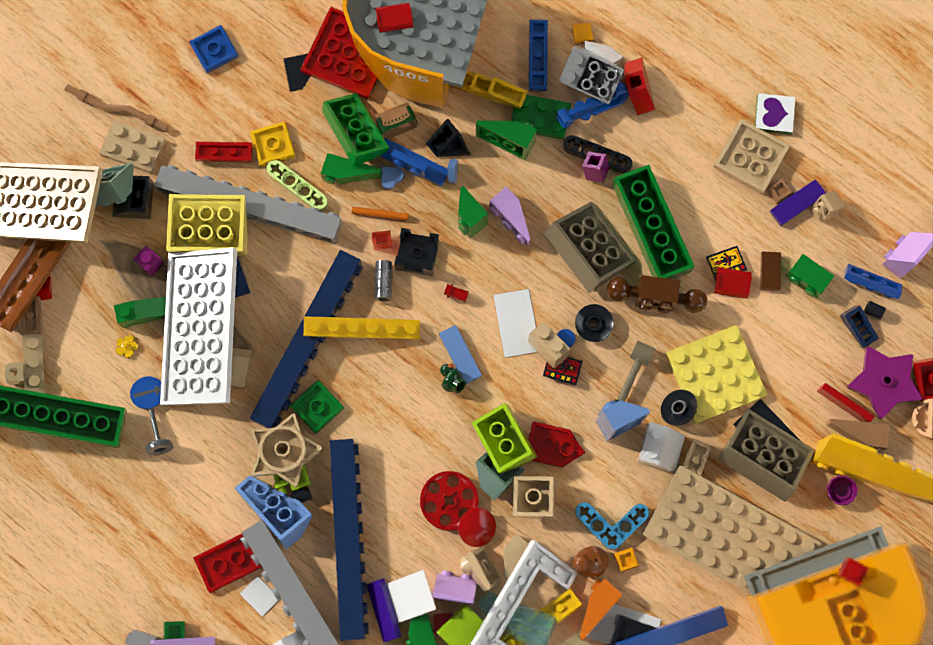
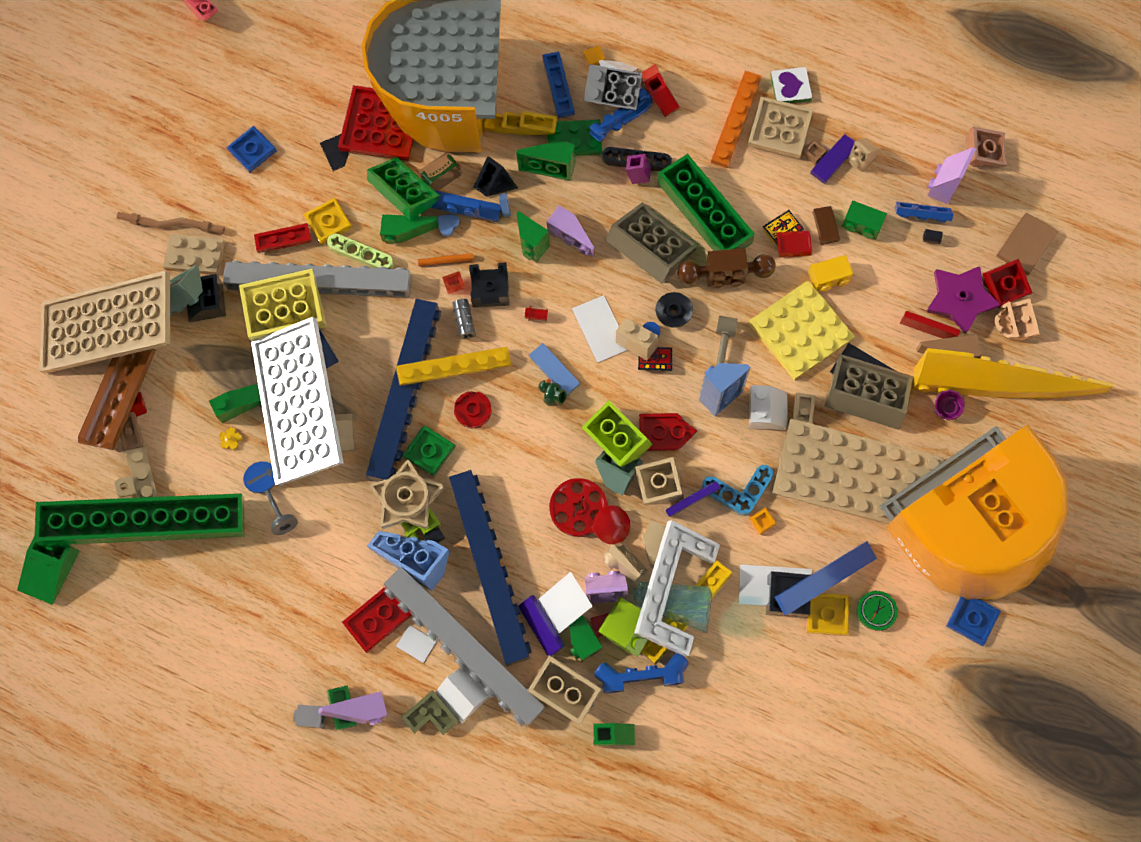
camera: 10 degrees left, 5 degrees down
magenta brick [133,245,165,276] -> none
red piece [375,3,414,33] -> none
dark orange piece [572,545,610,577] -> none
orange slope [578,578,622,640] -> none
black dish [661,389,698,426] -> none
red brick [836,557,869,587] -> none
dark blue slope [840,306,879,348] -> none
none -> red tile [454,391,492,429]
none -> dark purple tile [666,481,721,517]
none -> orange plate [711,70,762,168]
none -> yellow brick [808,255,854,292]

